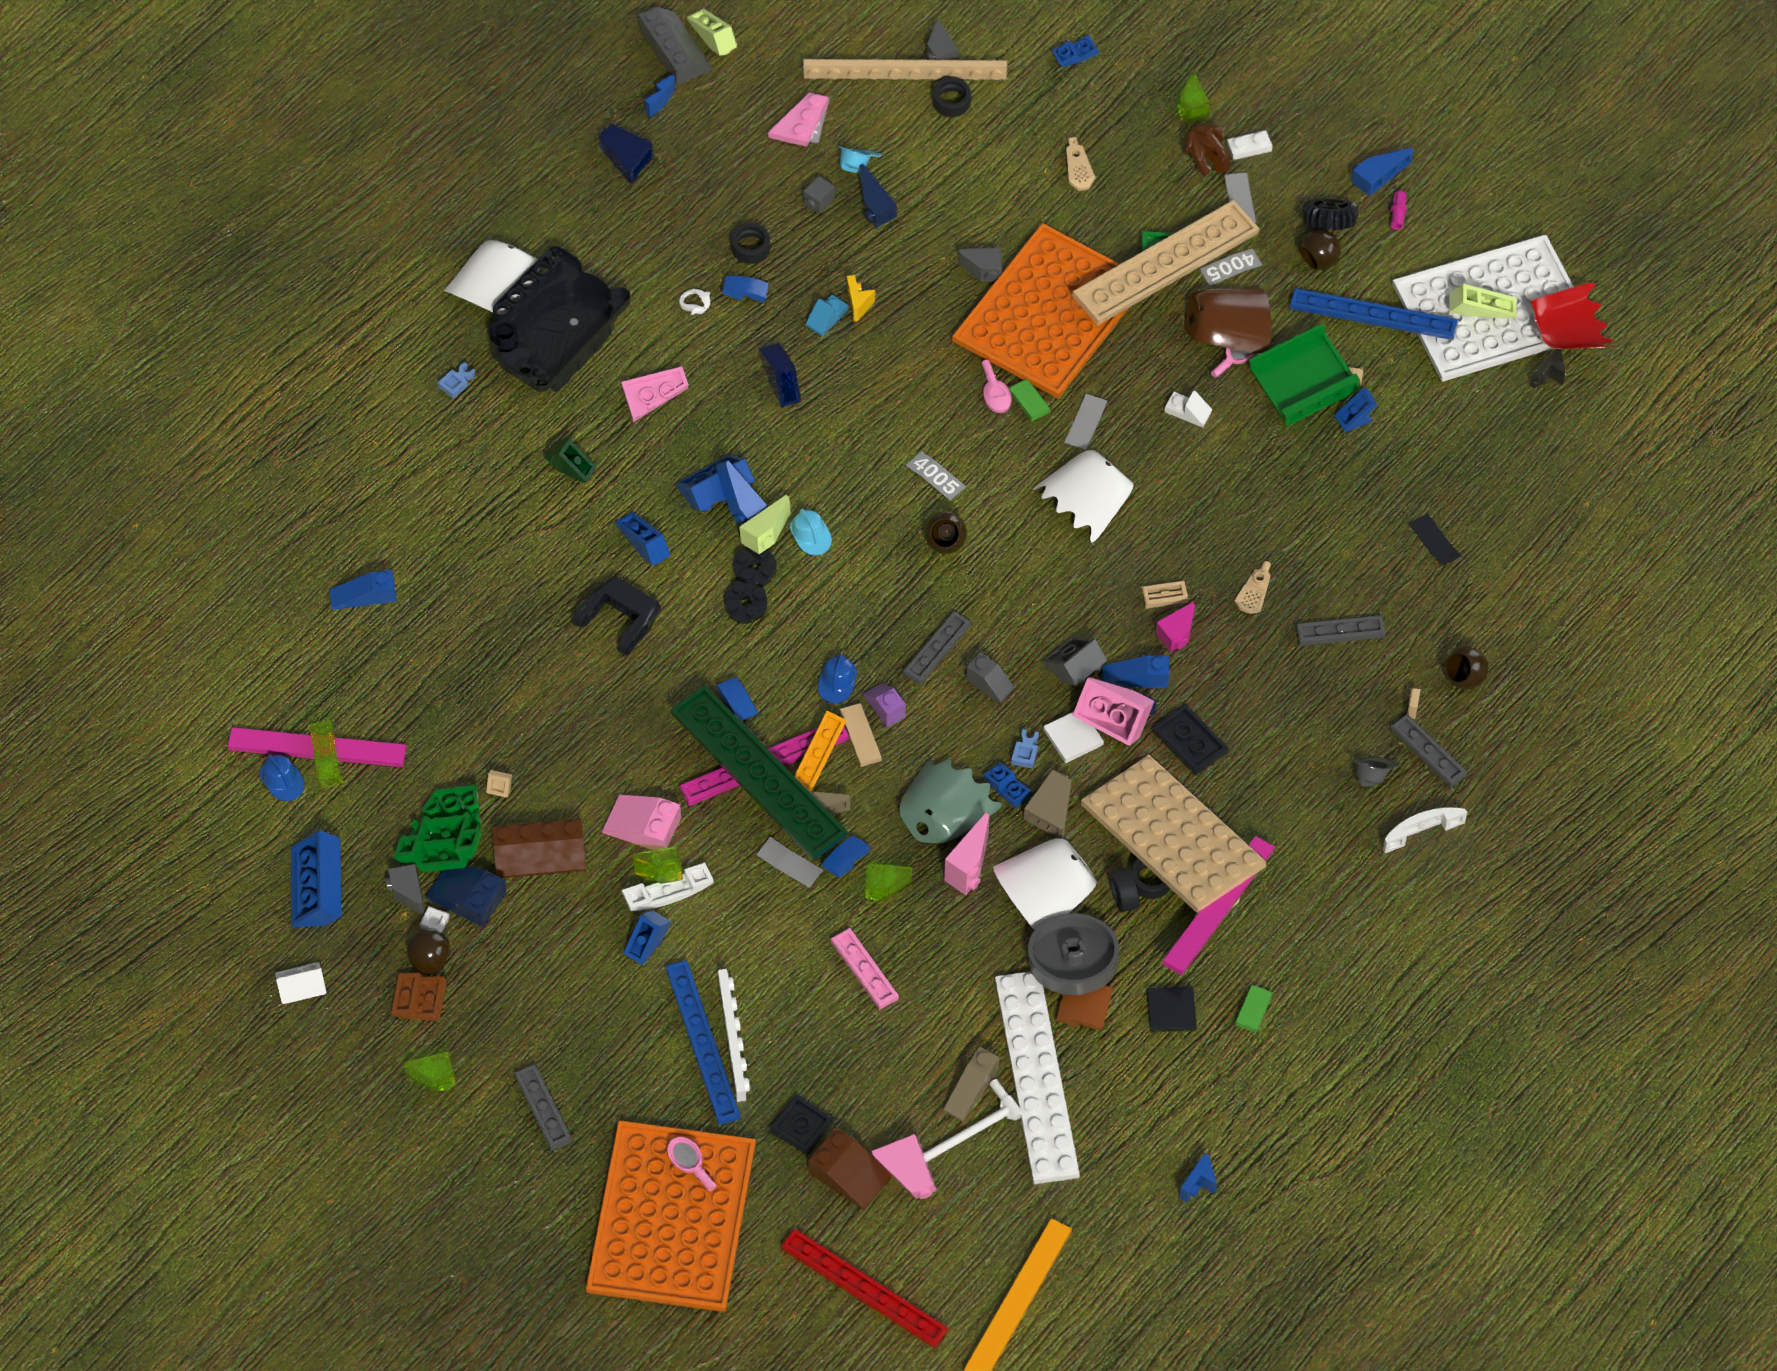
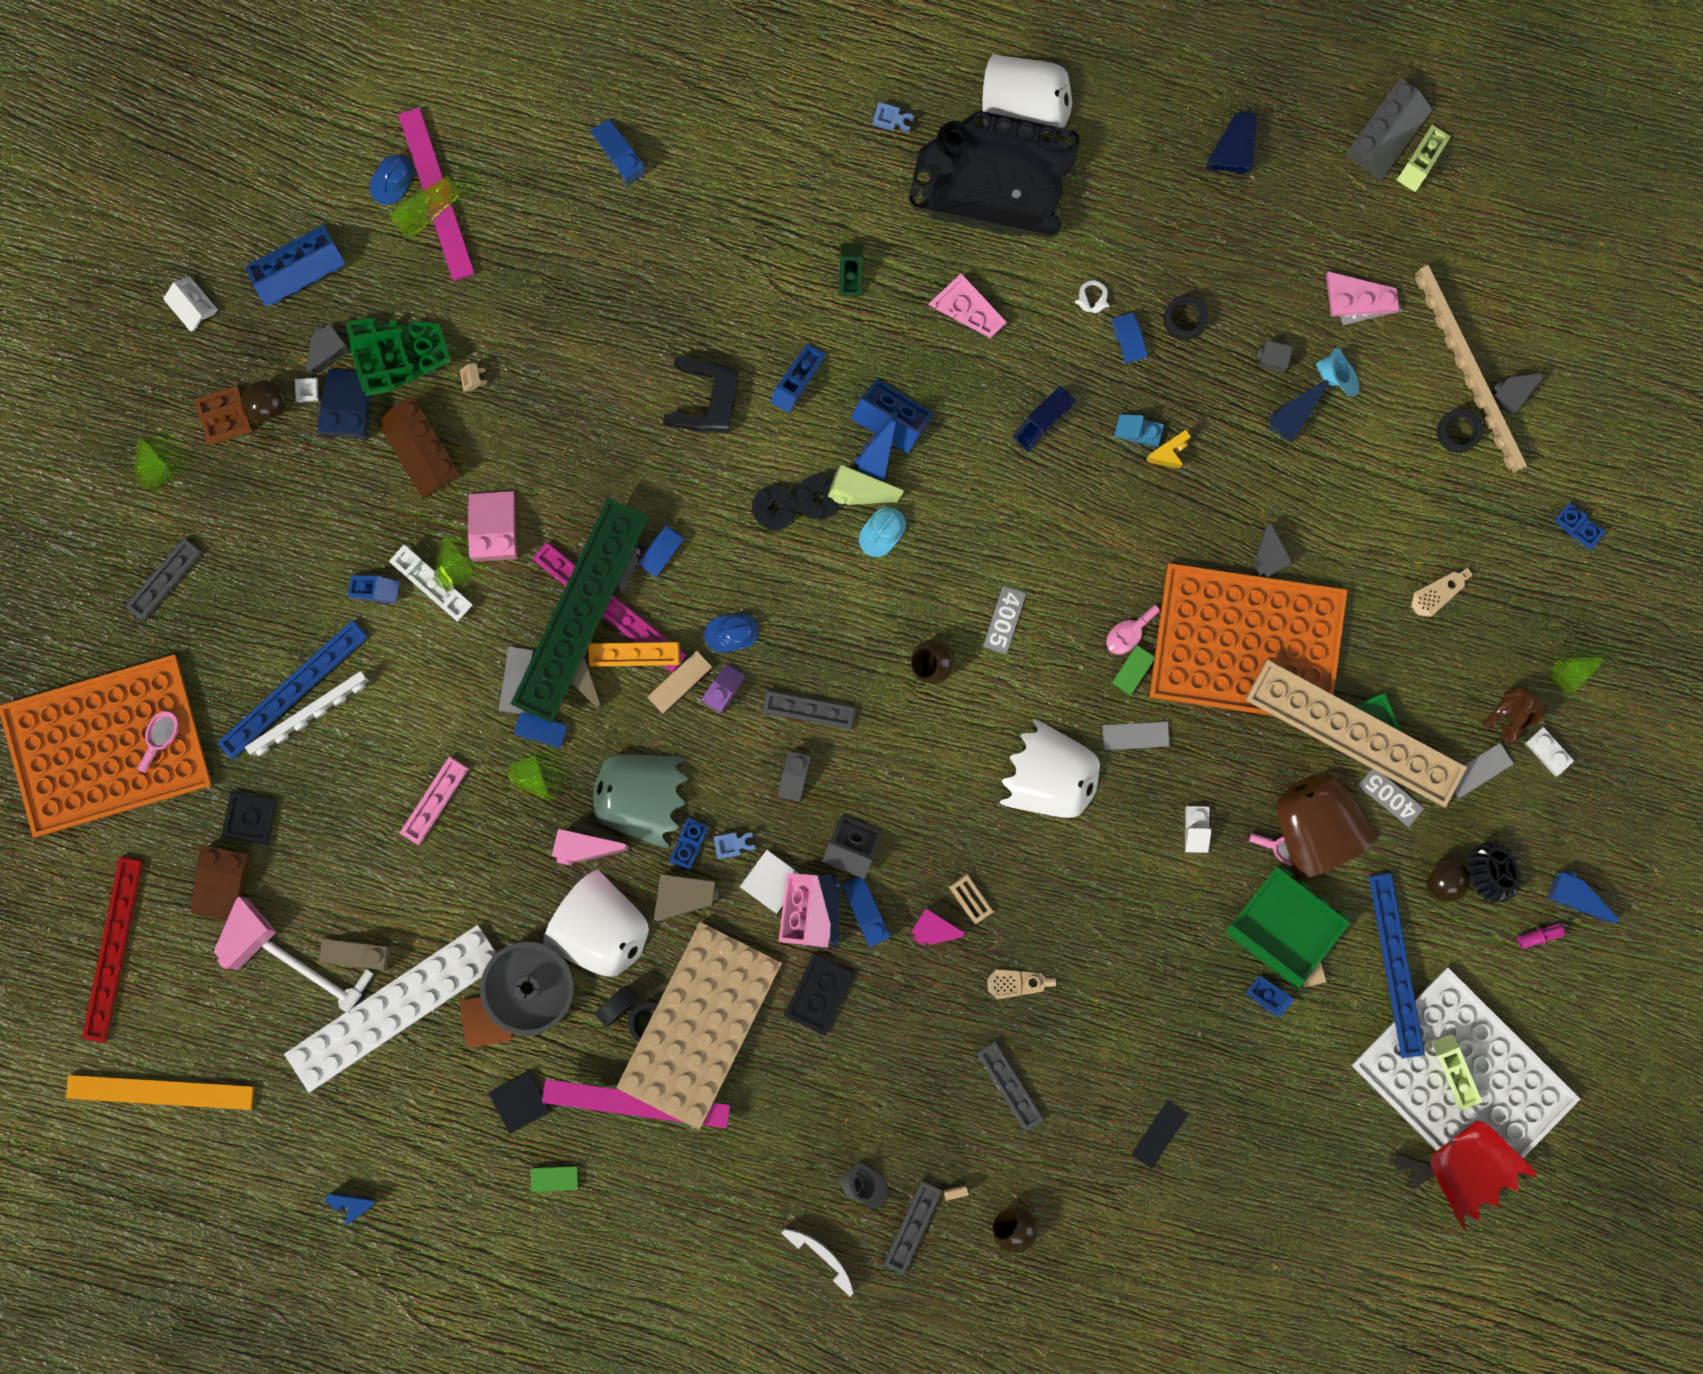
camera: 60 degrees right, 25 degrees up
blue slope [645,75,675,117] -> none

